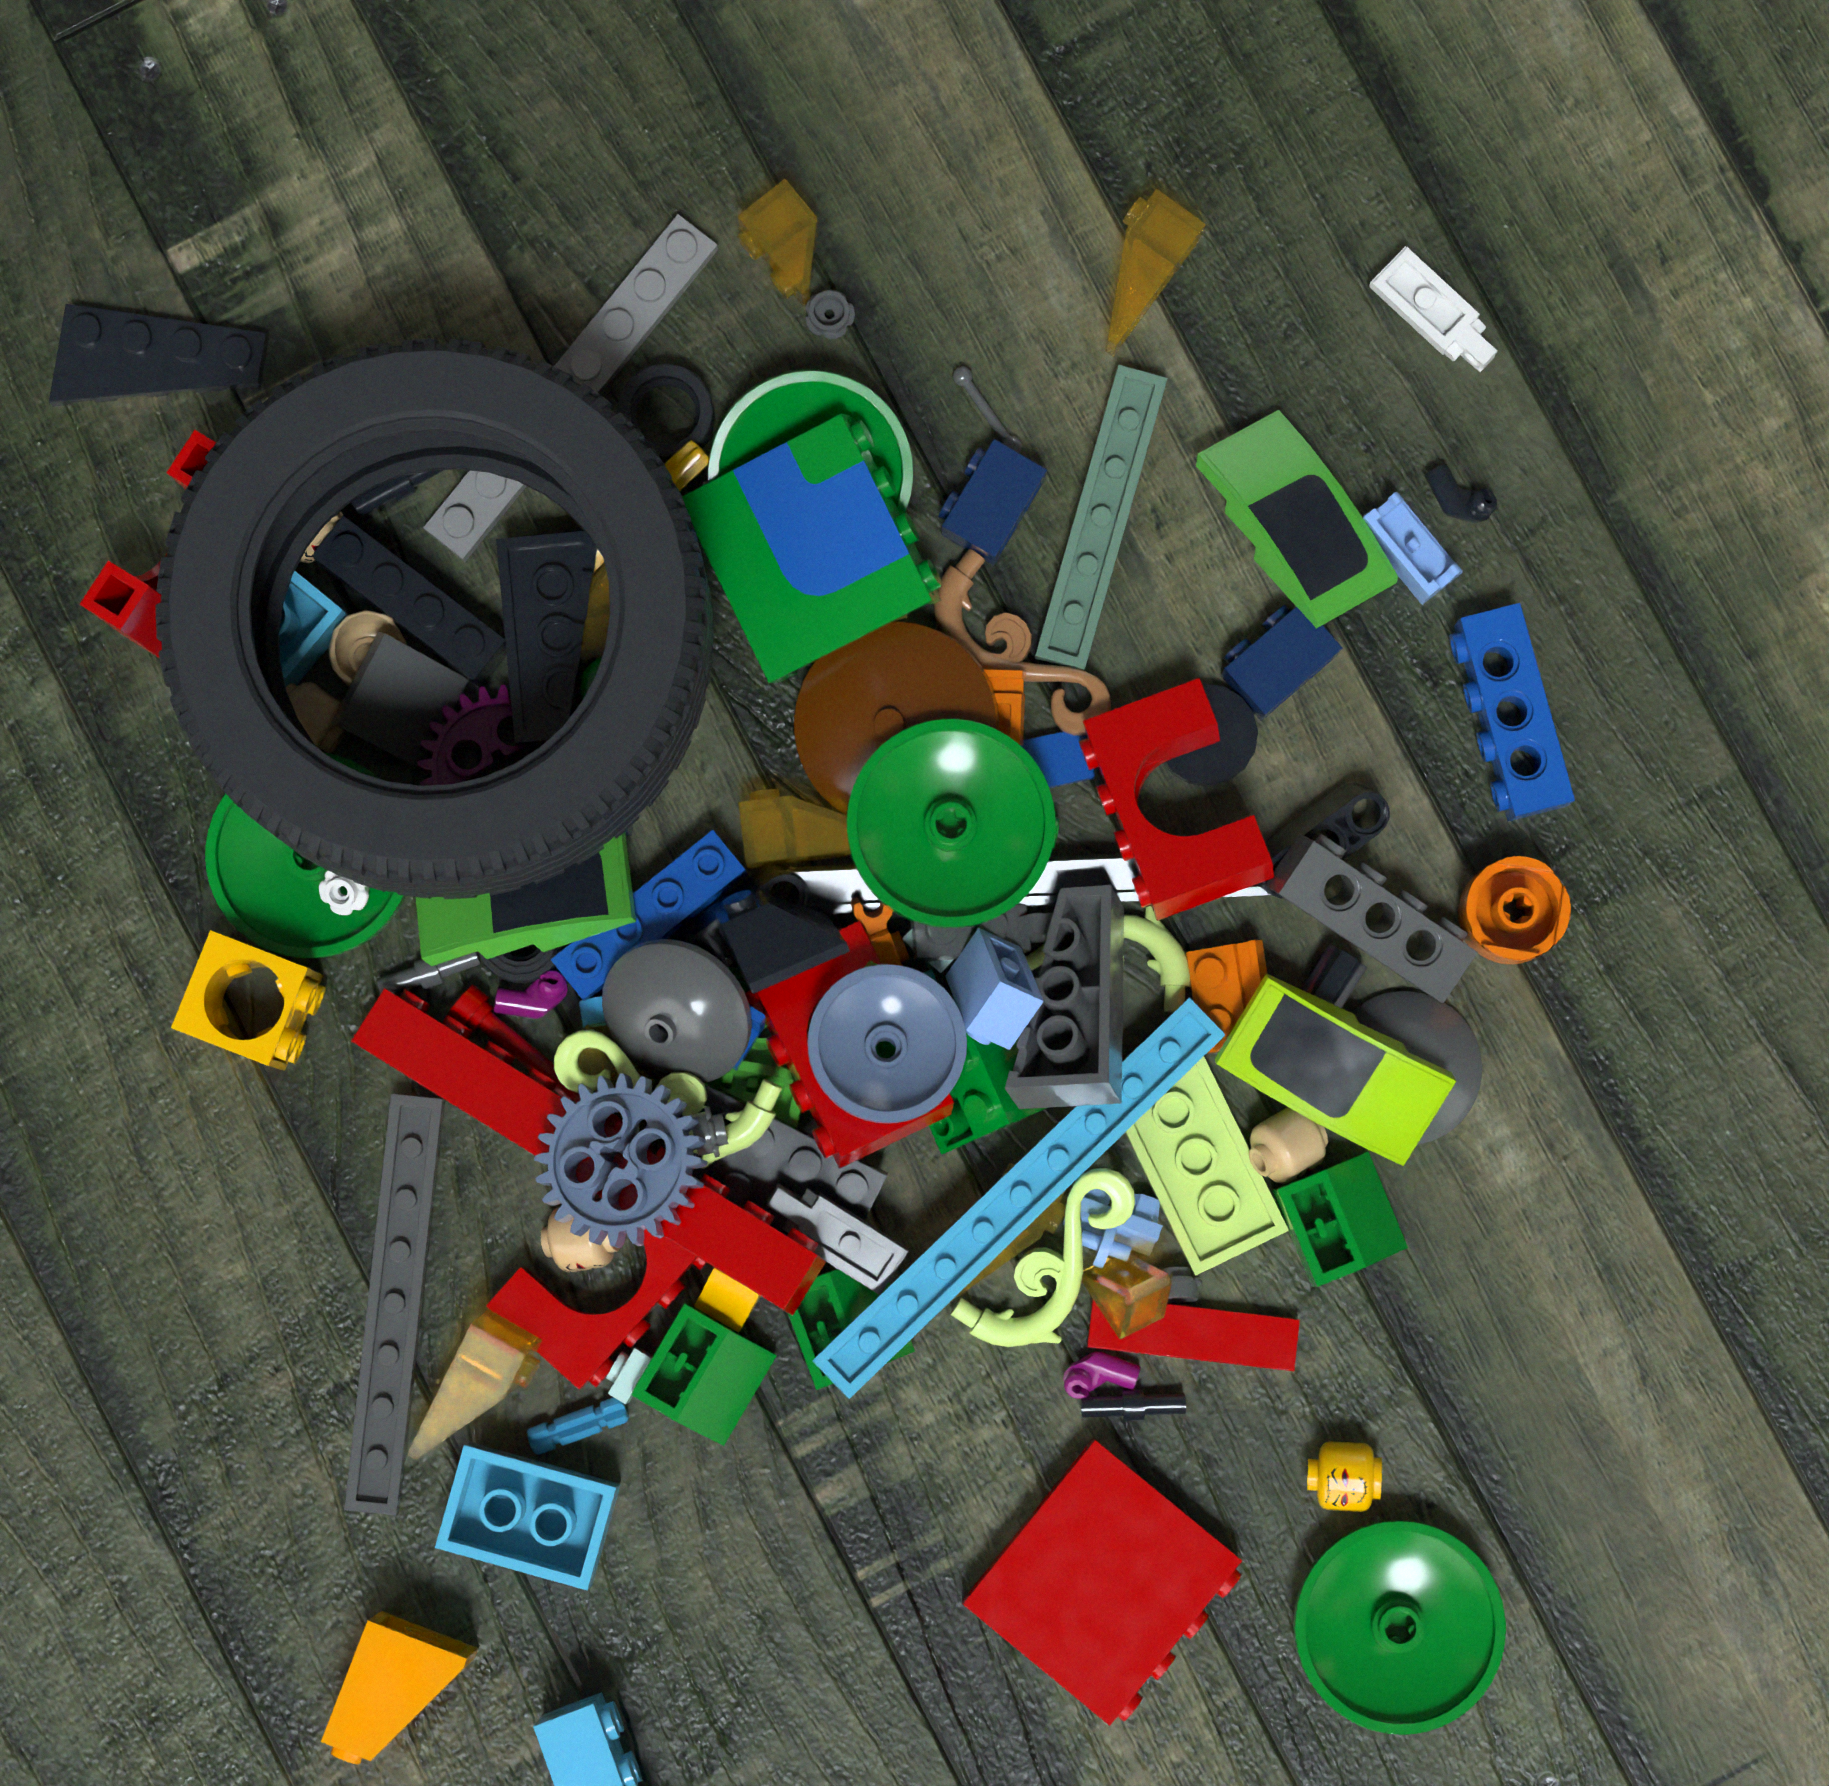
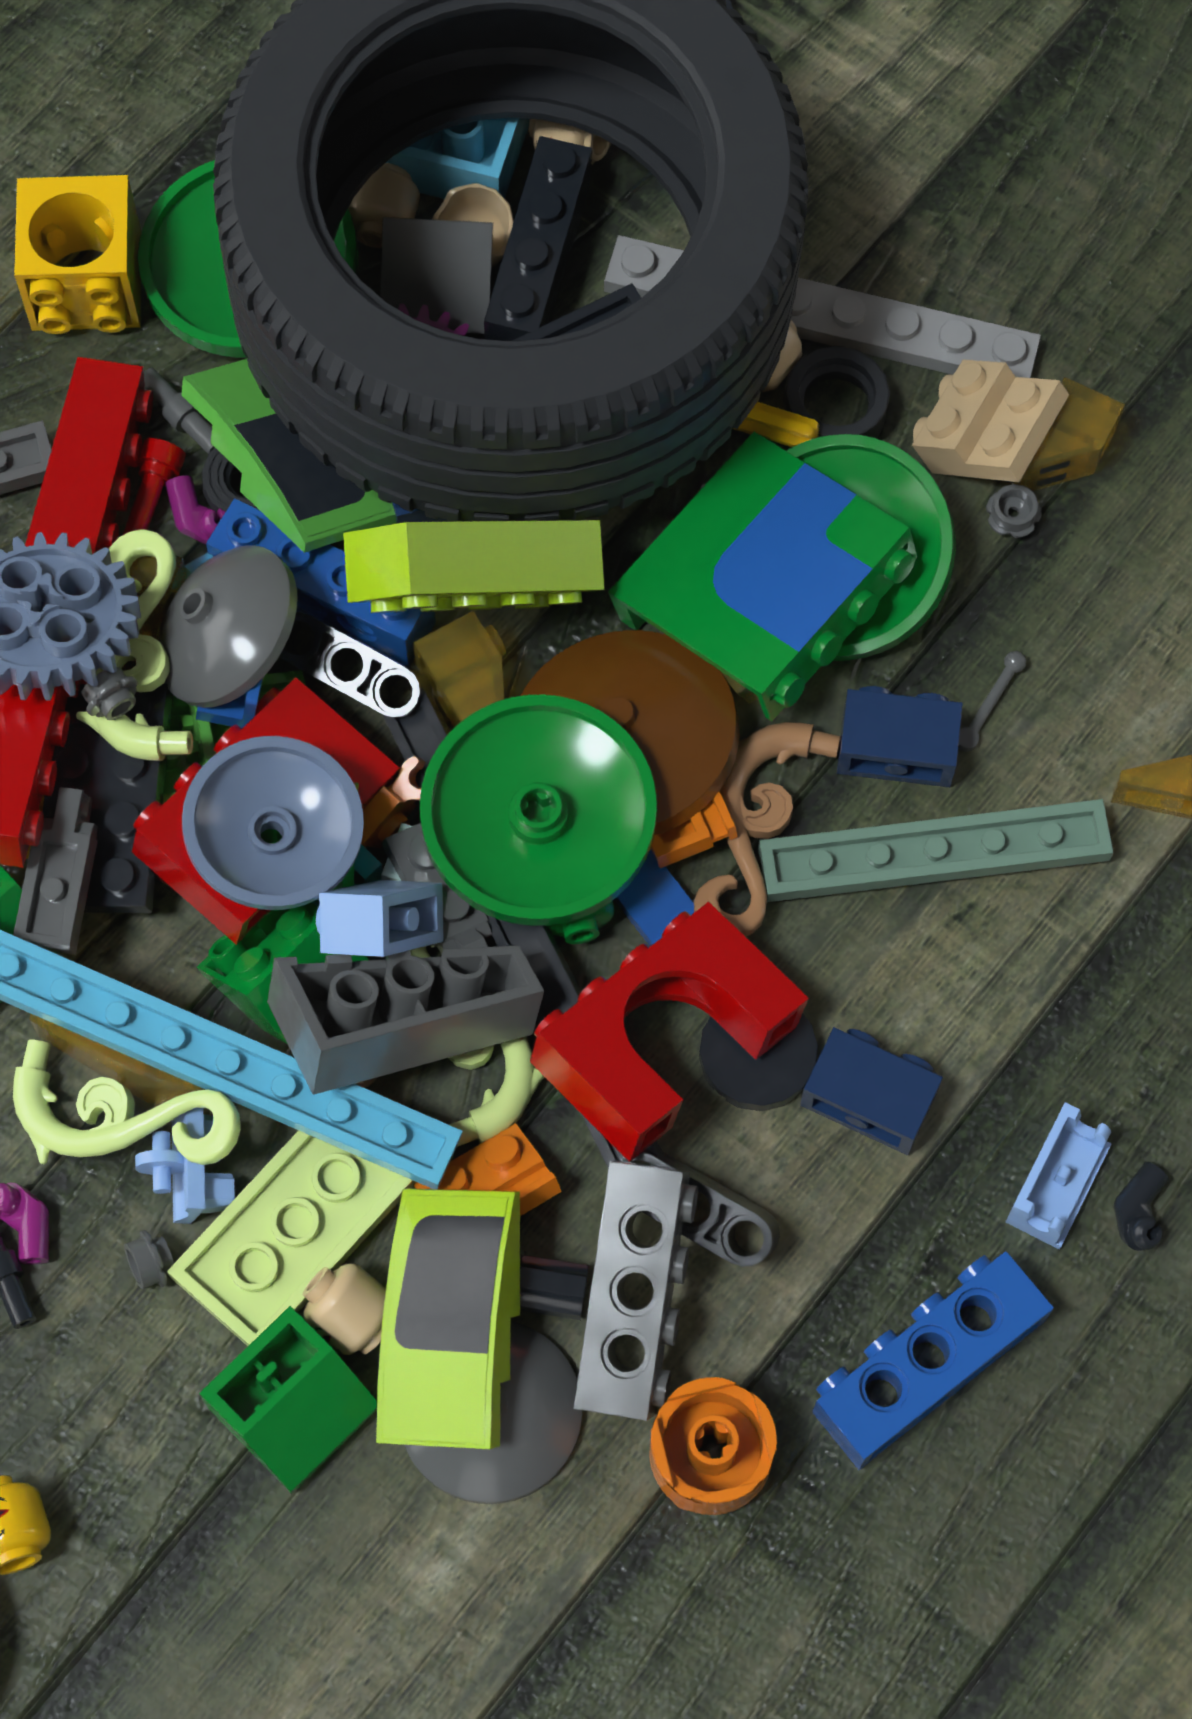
camera: 65 degrees right, 15 degrees down
white plate [319,870,369,915] -> none
black bar [351,470,444,518] -> none
black slope [713,890,850,994] -> none
clear yellow slope [1082,1255,1172,1339] -> none
red tile [1087,1295,1300,1371] -> none
bright green slope [1196,410,1398,628] -> none
none -> lime brick [343,520,604,613]
none -> tan plate [912,360,1069,482]

